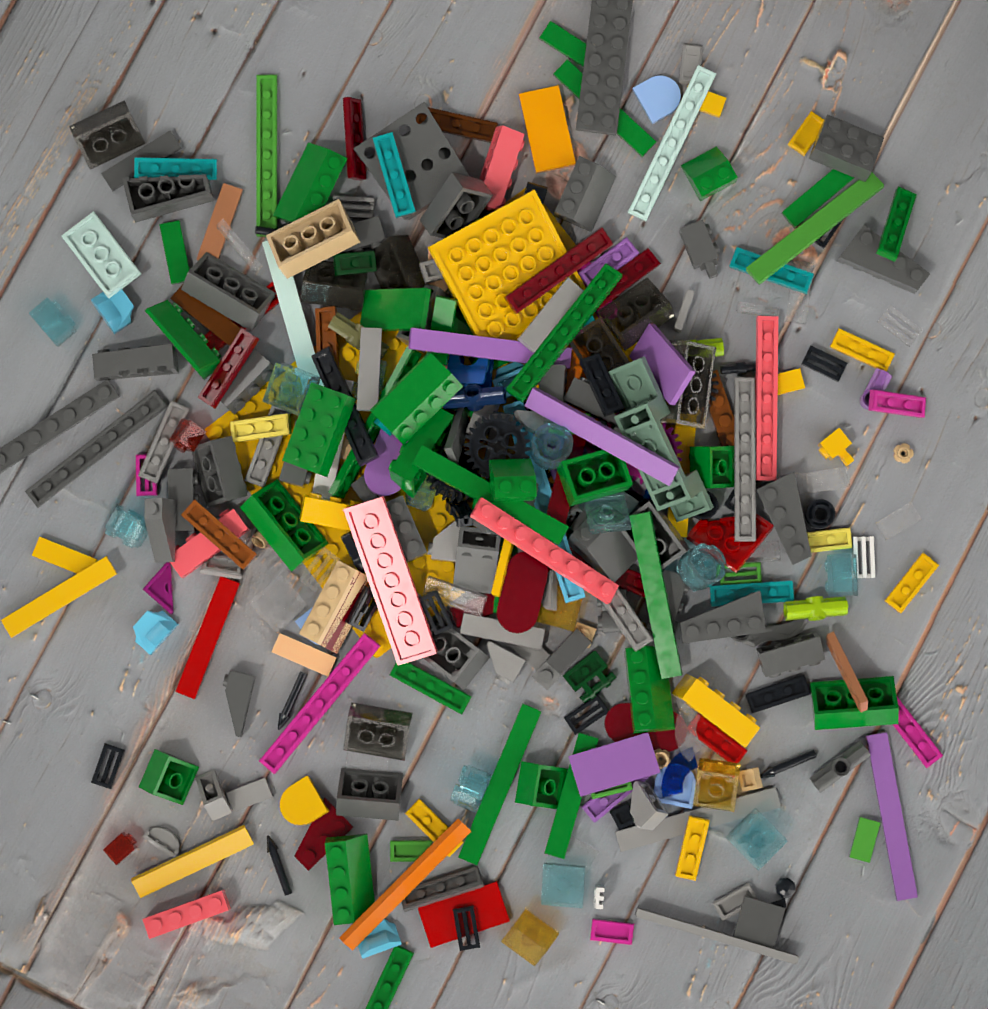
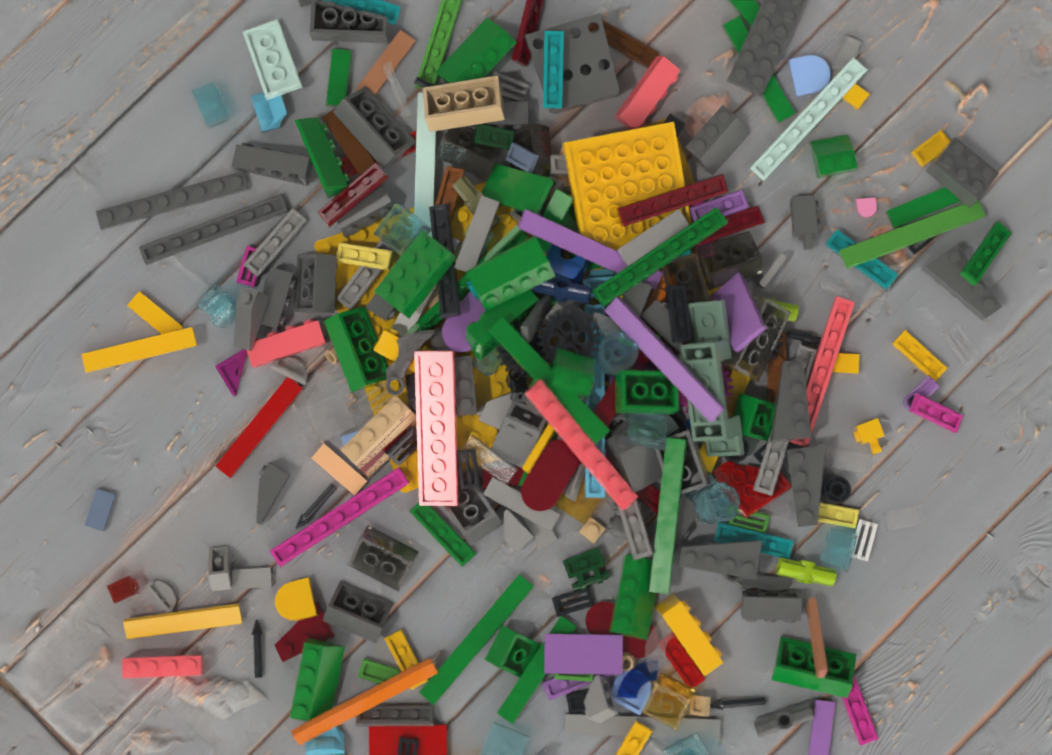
camera: 10 degrees right, 0 degrees up
black tile [91,743,125,789] -> none
medium azure slope [133,610,179,655] -> none
green slope [139,749,199,805] -> none
clear red brick [169,419,206,453] -> none
dark orange plate [181,499,257,570] -> none
dark grey brick [420,172,493,239] -> none
clear light blue brick [450,765,492,813] -> none
light orange tile [519,85,576,174] -> none
dark grey slope [532,628,592,690] -> none
black tile [745,675,811,714] -> none
black tile [801,345,848,382] -> none
yellow tile [884,552,939,614] -> none
tan plate [893,443,914,464] -> none
none -> sand blue tile [85,489,116,531]
none -> dark grey piece [385,330,434,395]
none -> sand blue tile [506,142,539,174]
none -> dark grey wedge [770,360,811,443]
none -> bright pink tile [856,197,877,218]

